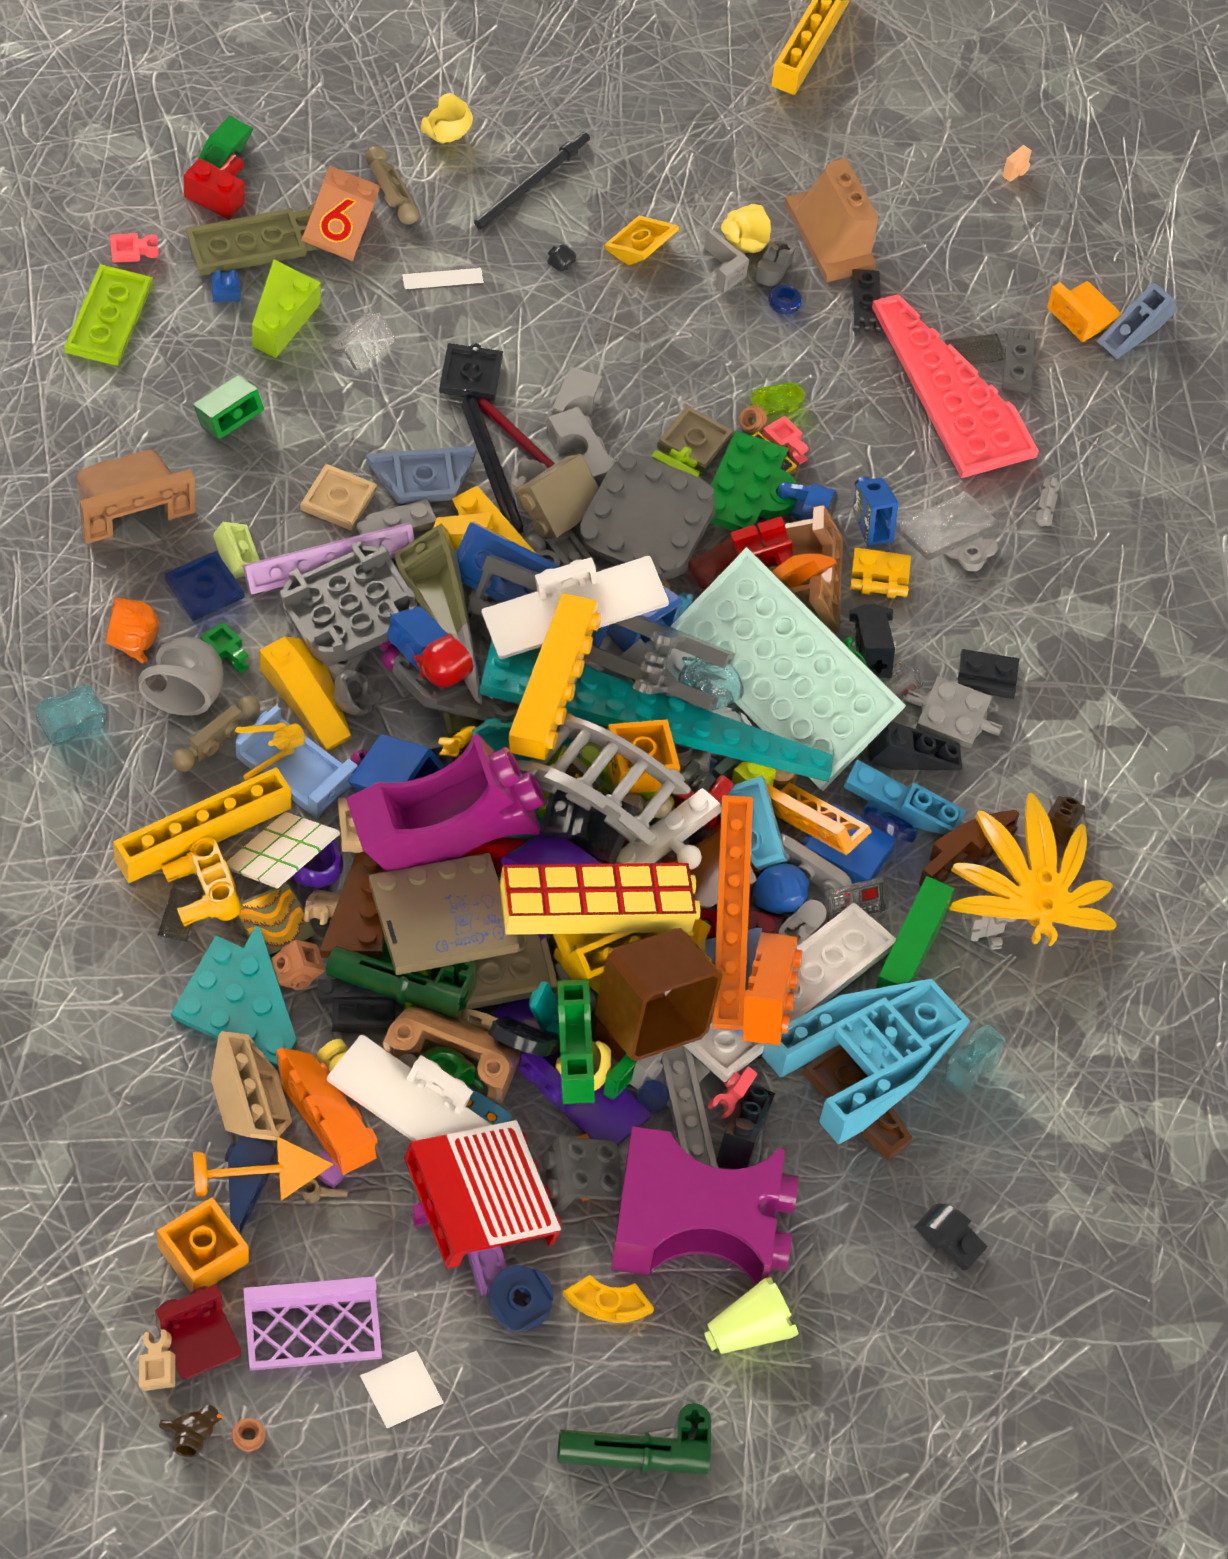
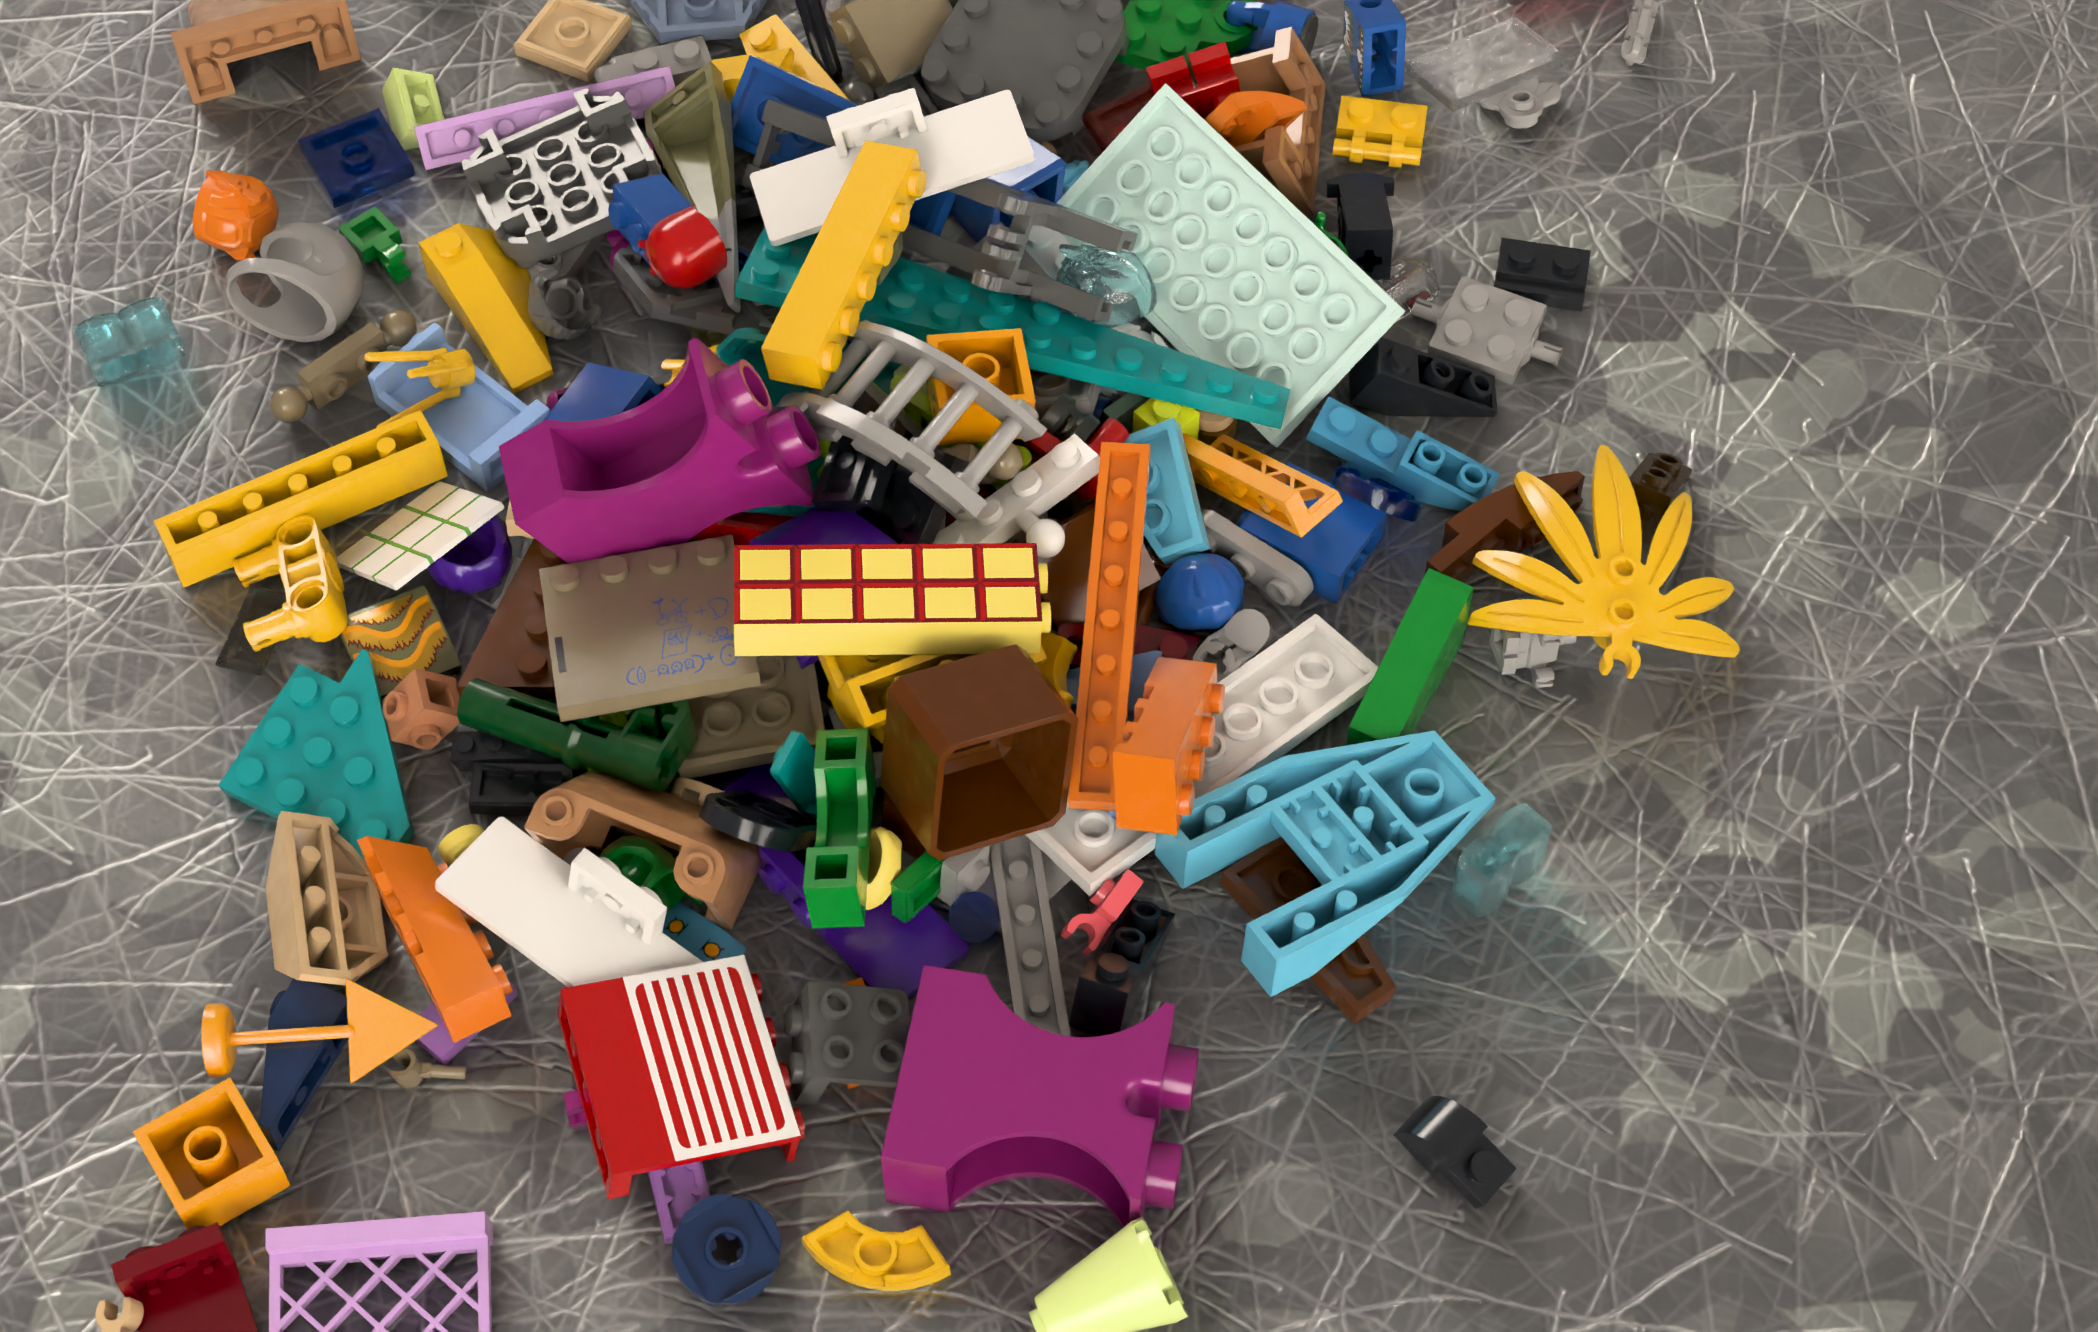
camera: 10 degrees right, 0 degrees up
tan plate [304,889,341,925] -> none
slope [823,878,886,922] -> none

